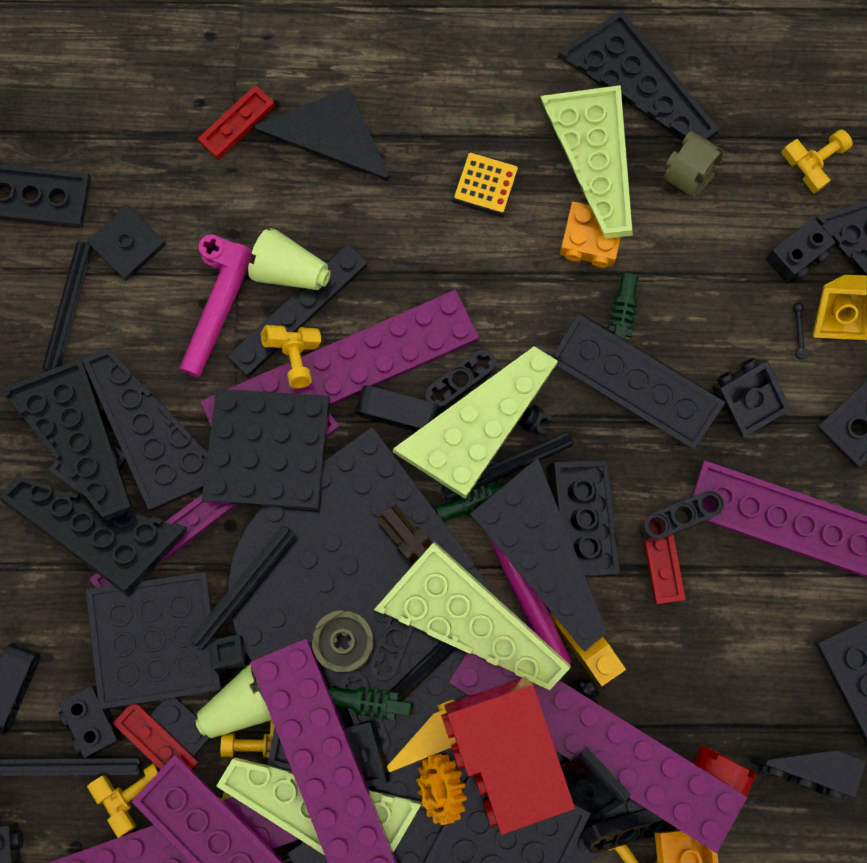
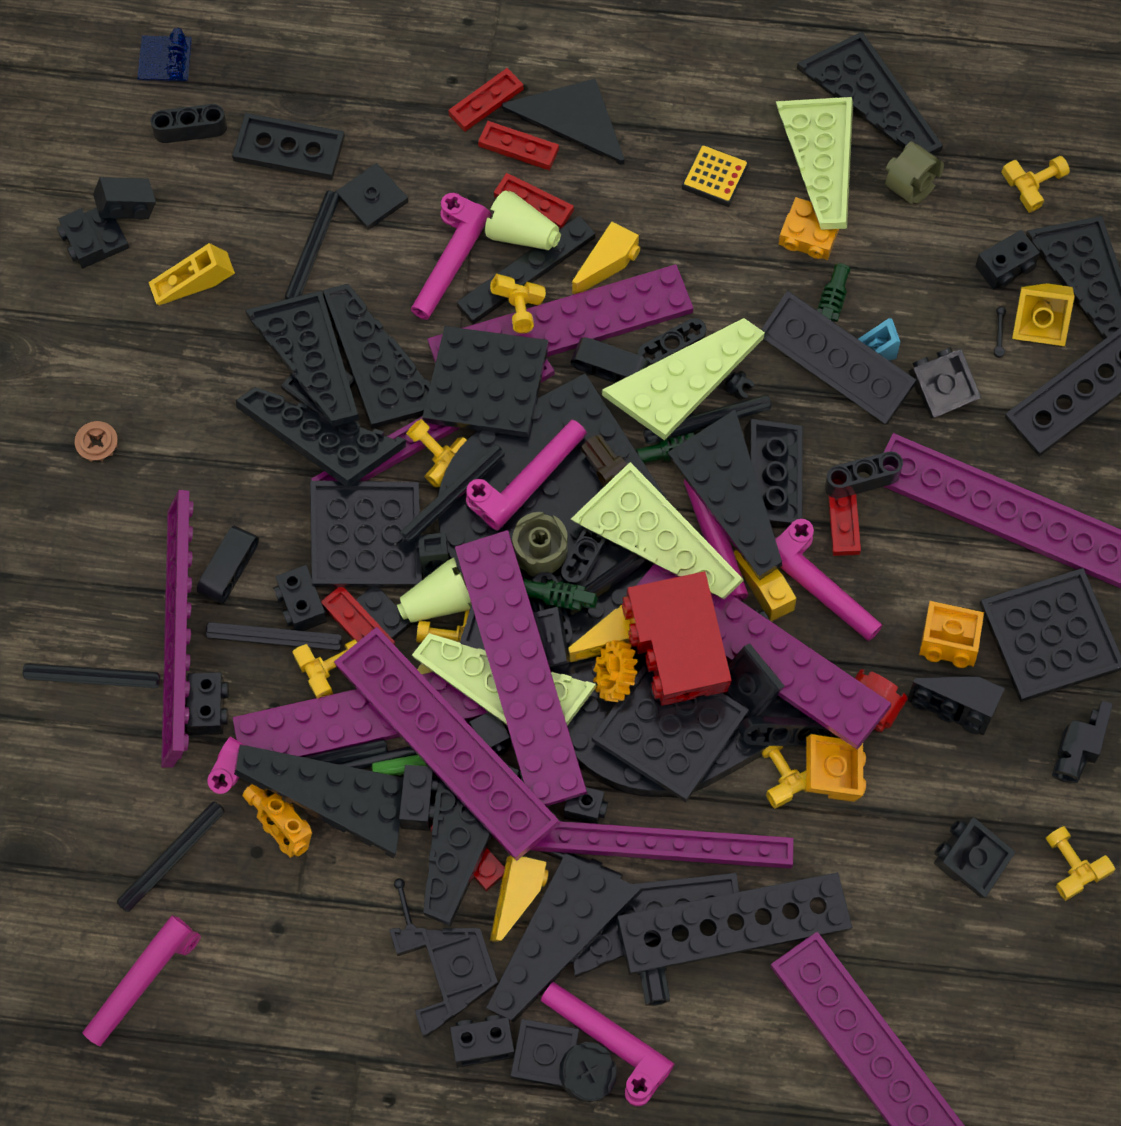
camera: 10 degrees right, 10 degrees down
none -> yellow bar [406,419,467,487]
none -> dark pink axle [466,420,587,531]
none -> red plate [478,121,559,171]
none -> red plate [494,173,574,229]
none -> yellow slope [572,222,641,295]
none -> dark pink axle [775,519,883,642]
none -> medium azure slope [858,318,900,361]
none -> light orange plate [919,601,984,668]

